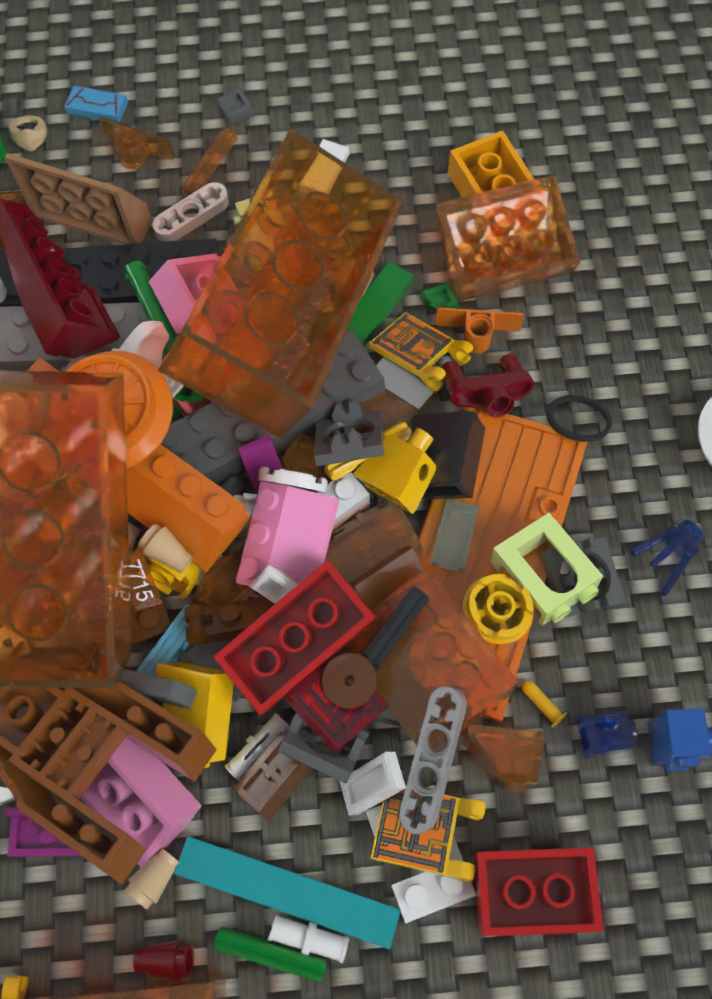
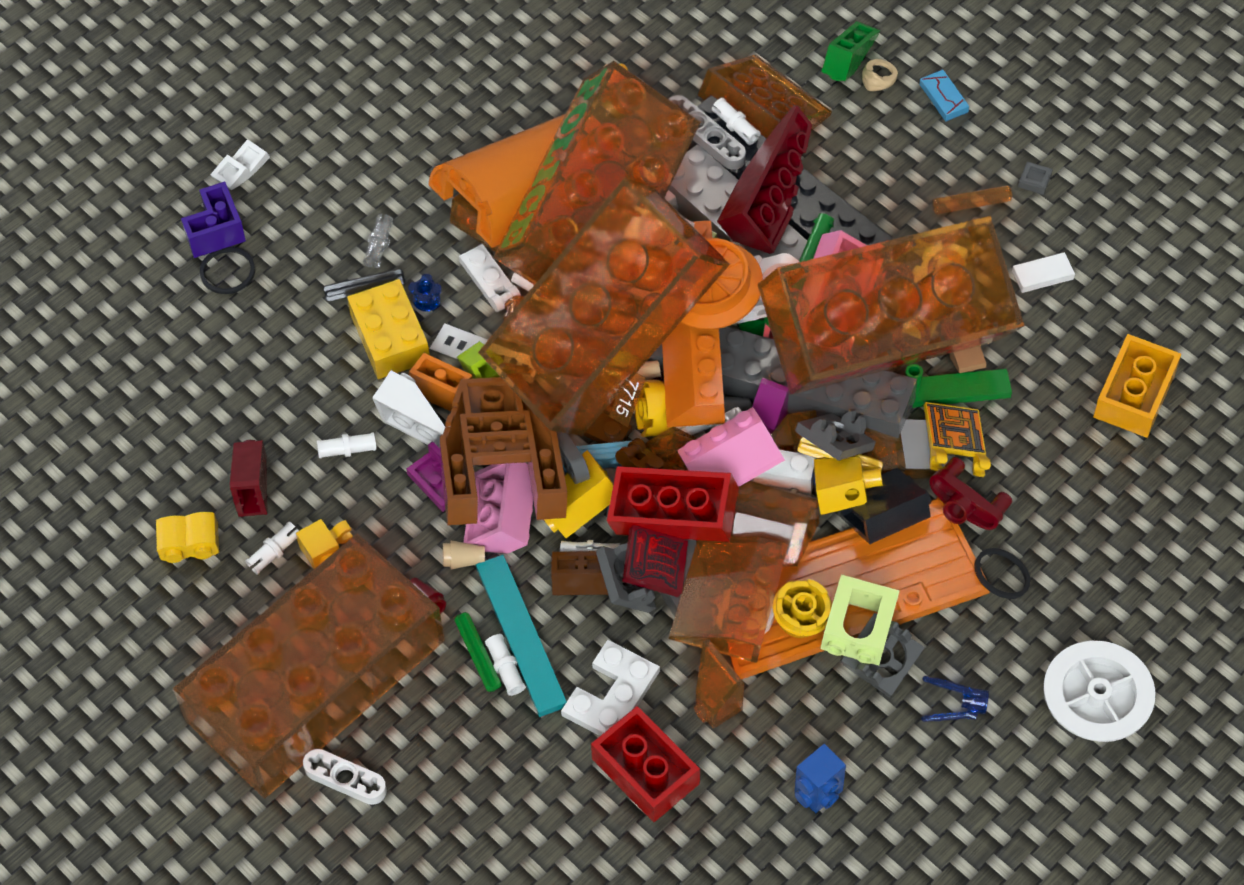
camera: 50 degrees right, 10 degrees down
medium nougat slope [4,153,153,244] -> none
clear orange piece [99,116,175,170] -> none
tan cone [138,523,194,574] -> none
white beam [152,182,229,242] -> none
white slope [250,564,298,604] -> none
white tile [258,467,328,493] -> none
reddish brown piece [322,653,377,709] -> none
white tile [340,752,406,815] -> none
black axle [362,587,429,672] -> none
flag [371,788,486,882] -> none
light grey beam [399,686,467,834] -> none
green tile [420,283,460,312] -> none
clear light blue tile [431,499,479,572] -> none
orange piece [435,308,524,354] -> none
clear orange slope [436,175,581,302] -> none
yellow piece [521,680,568,728] -> none
clear blue brick [577,710,638,759] -> none

